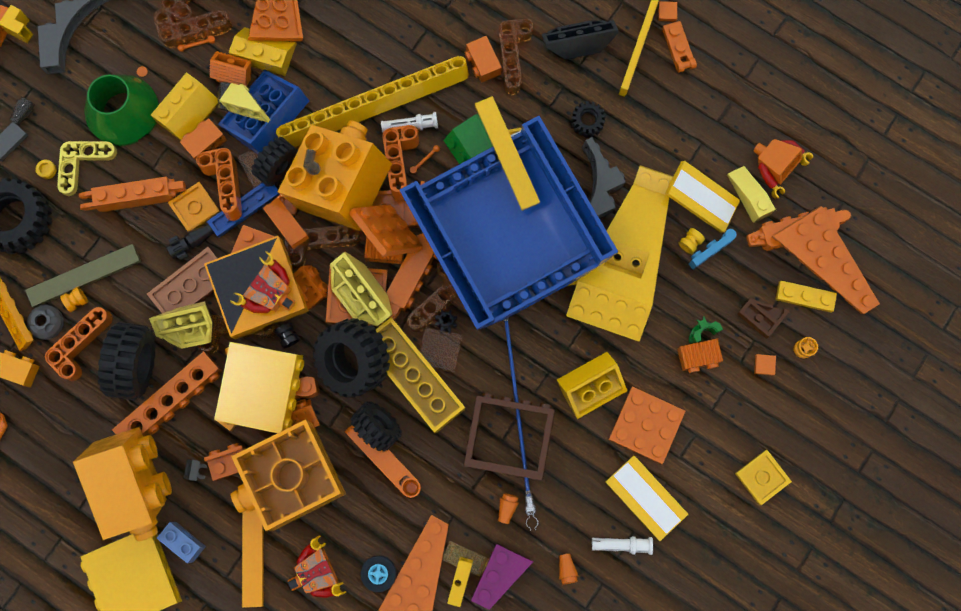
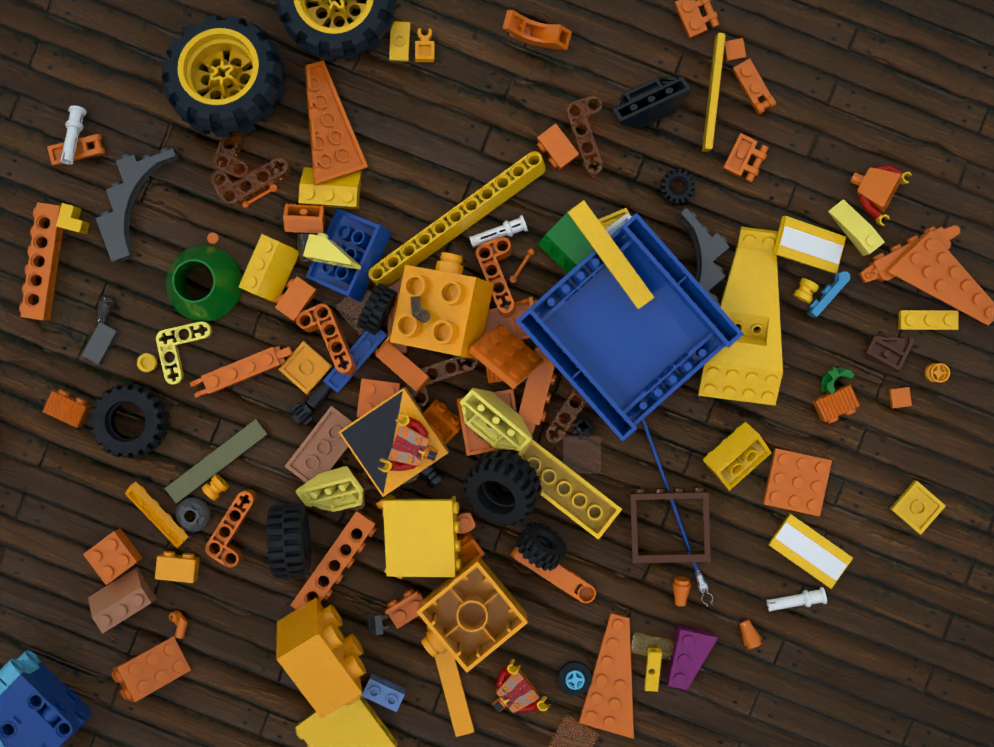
camera: 10 degrees left, 10 degrees up
none -> orange plate [722,133,769,183]

